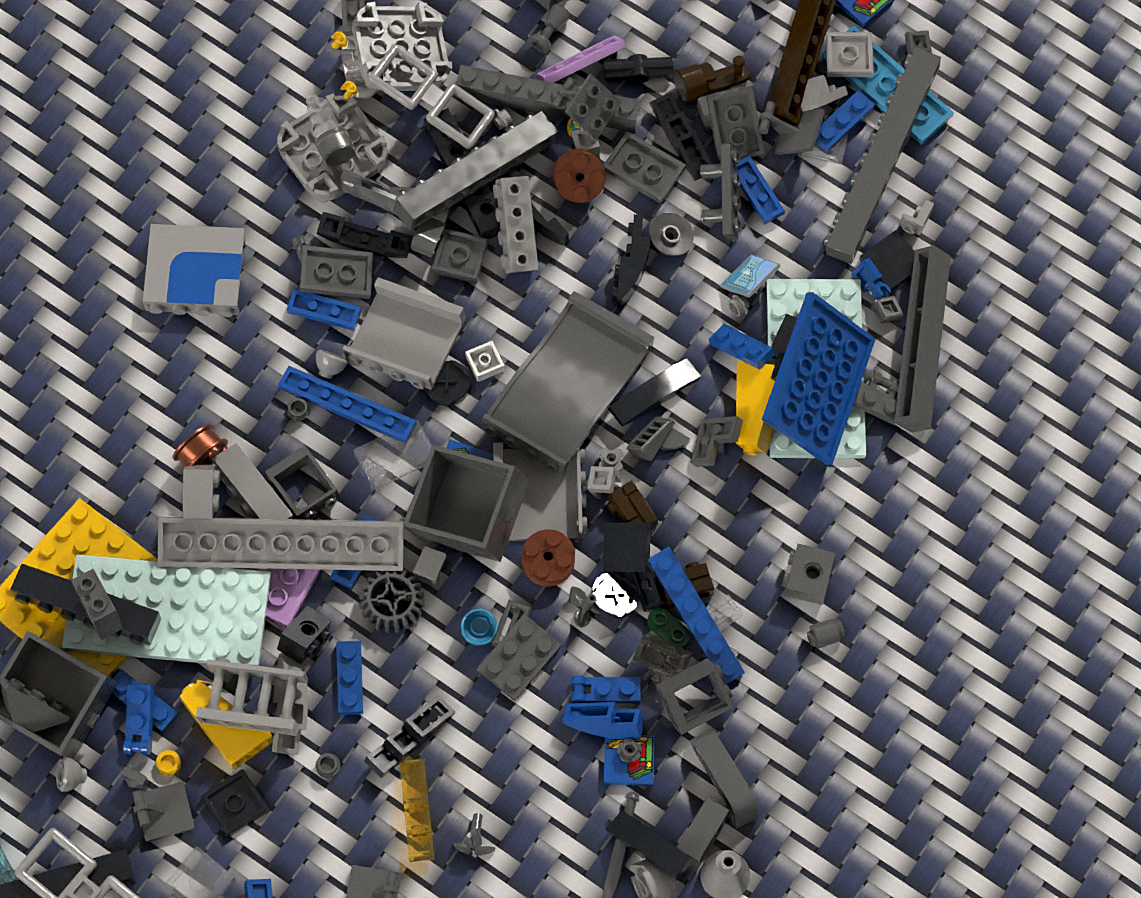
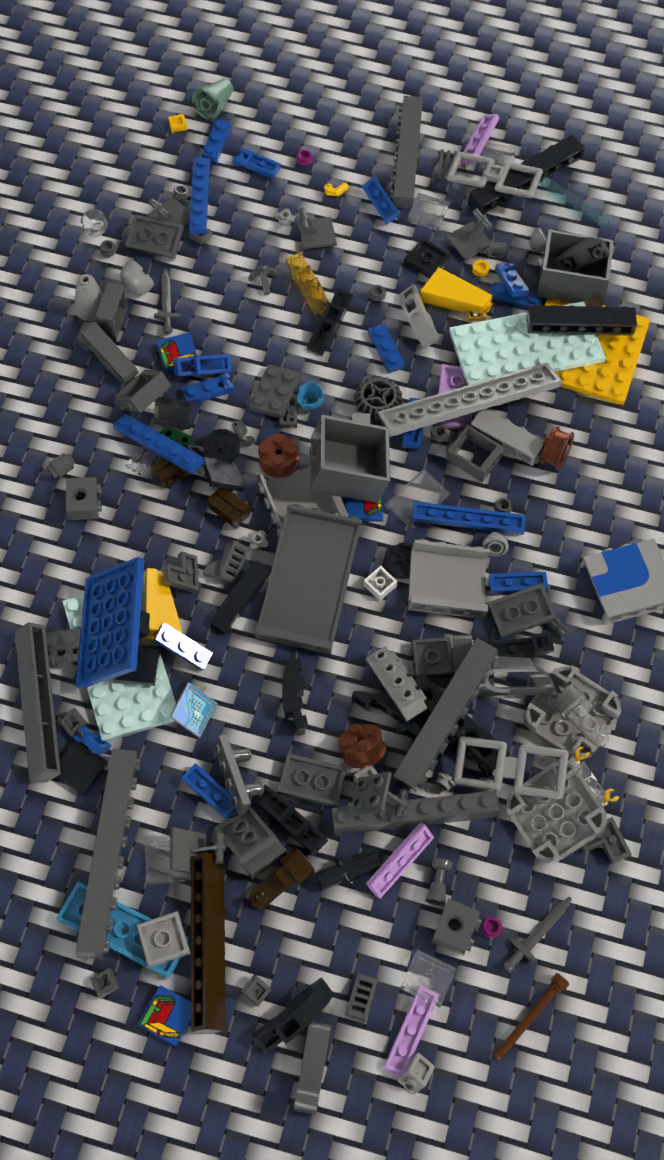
camera: 160 degrees right, 5 degrees down
dark grey window [71,569,123,640] -> none
light grey slope [183,464,220,519] -> none
light grey fence [196,657,308,736] -> none
black brick [277,606,332,664] -> none
light grey panel [587,466,622,499] -> none
black slope [606,810,693,880] -> none
dark grey plate [617,739,642,763] -> none
flat silver dish [649,212,694,256] -> none
light grey slope [801,75,848,112] -> none
blue plate [815,90,875,153] -> none
light grey bracket [899,200,934,236] -> none

